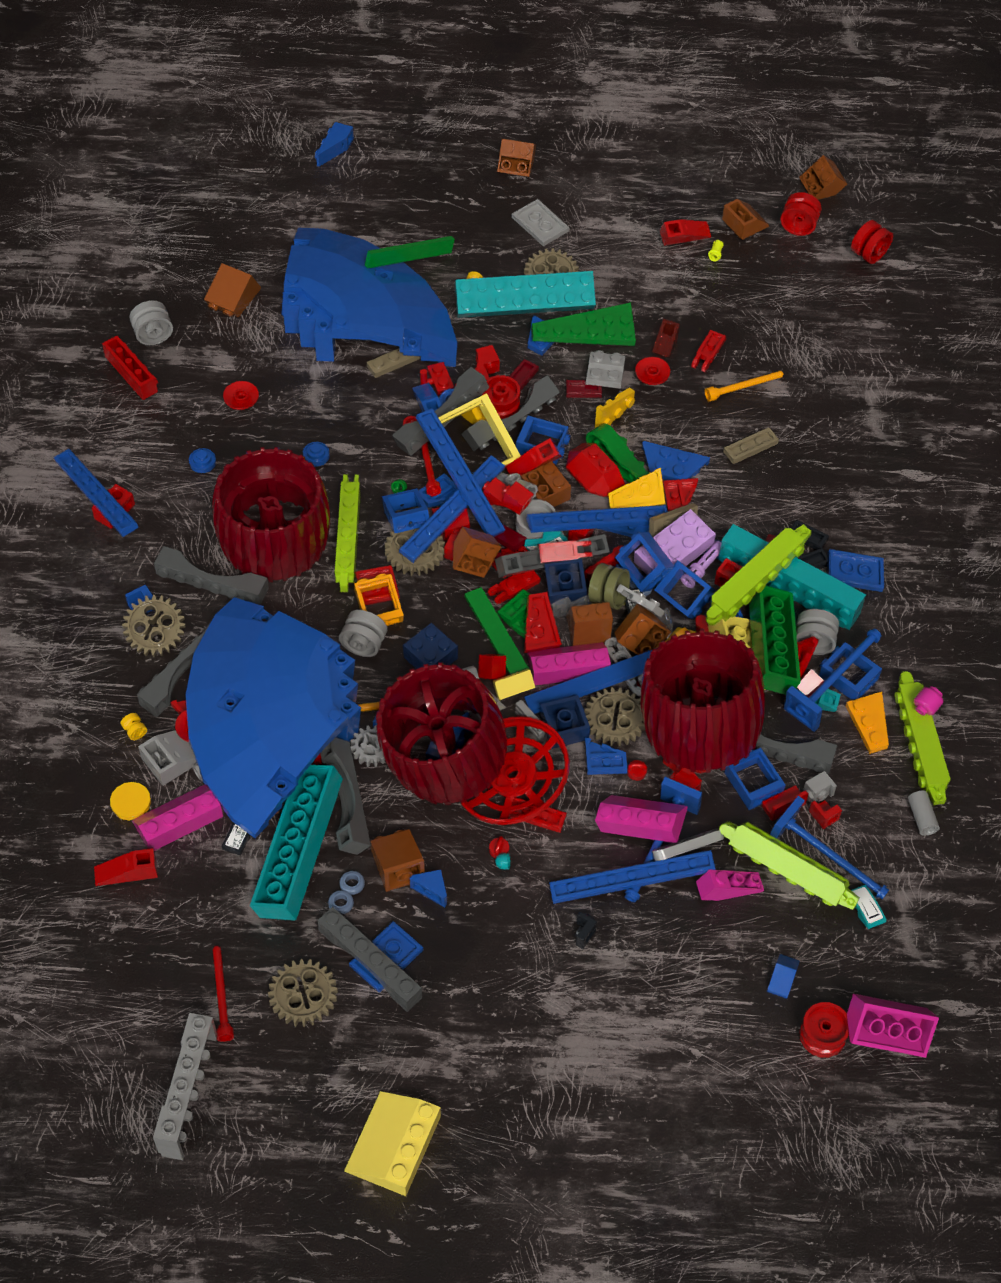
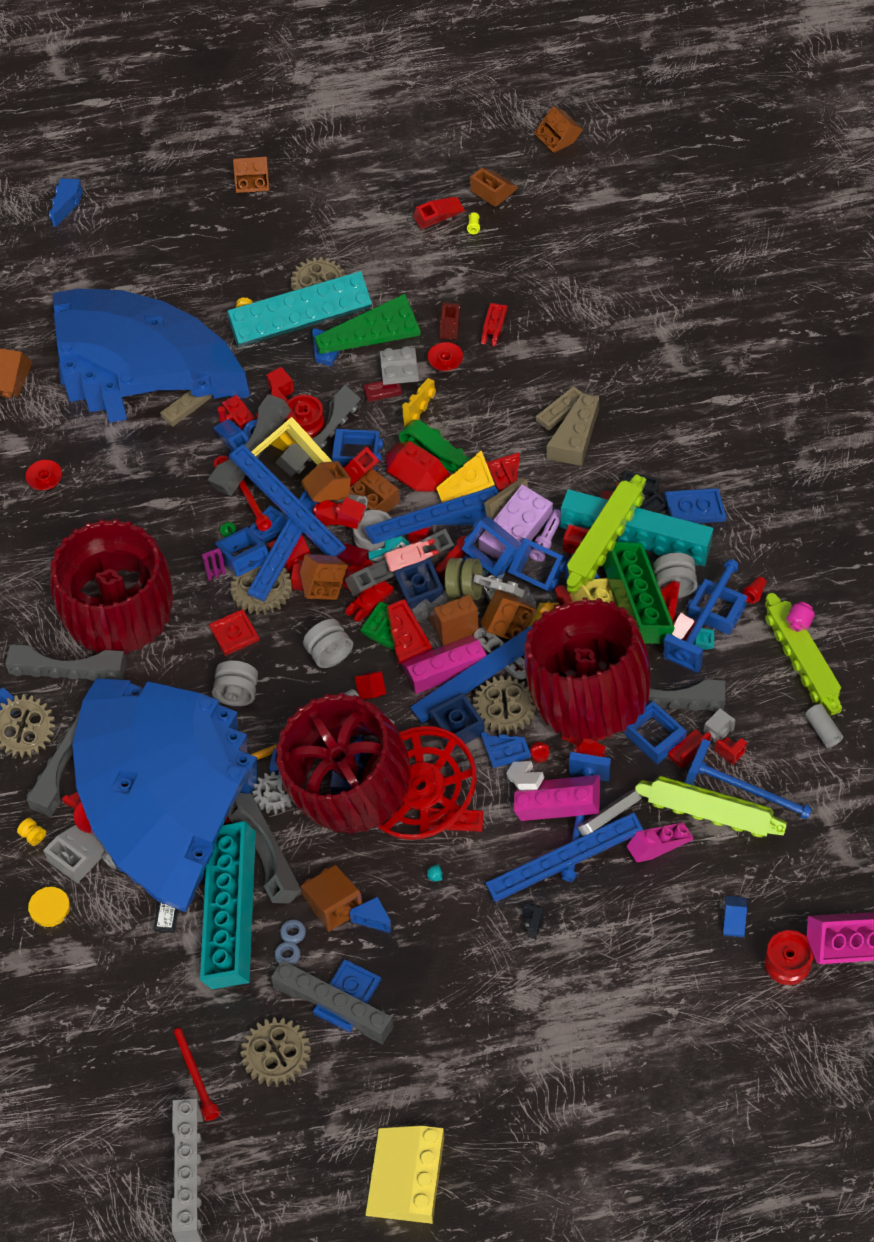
camera: 10 degrees left, 0 degrees up
red slope [94,848,158,886] -> none
dark pink slope [132,784,223,851] -> none
blue plate [189,448,216,473] -> none
blue plate [303,442,330,467] -> none
lime hinge [335,474,360,592] -> none
light orange window [354,574,404,626] -> none
green tile [365,236,455,268] -> none
dark blue brick [403,623,458,669] -> none
green tile [465,587,532,675] -> none
red tile [489,836,509,858] -> none
light yellow tile [493,669,535,700] -> none
dark red tile [509,359,539,391] -> none
light grey tile [512,199,569,246] -> none
light grey tile [515,700,545,740] -> none
blue wing [642,441,710,480] -> none
light orange piece [705,371,784,402] -> none
red wheel [780,192,822,236] -> none
light orange wing [846,692,889,754] -> none
red wheel [851,220,893,264] -> none
slope [851,885,886,929] -> none
none -> magenta tile [202,548,226,581]
none -> dark orange slope [301,461,351,502]
none -> light grey wheel [303,619,353,668]
none -> white tile [506,761,544,790]
none -> dark tan wedge [547,393,599,466]
none -> red cone [743,577,766,604]

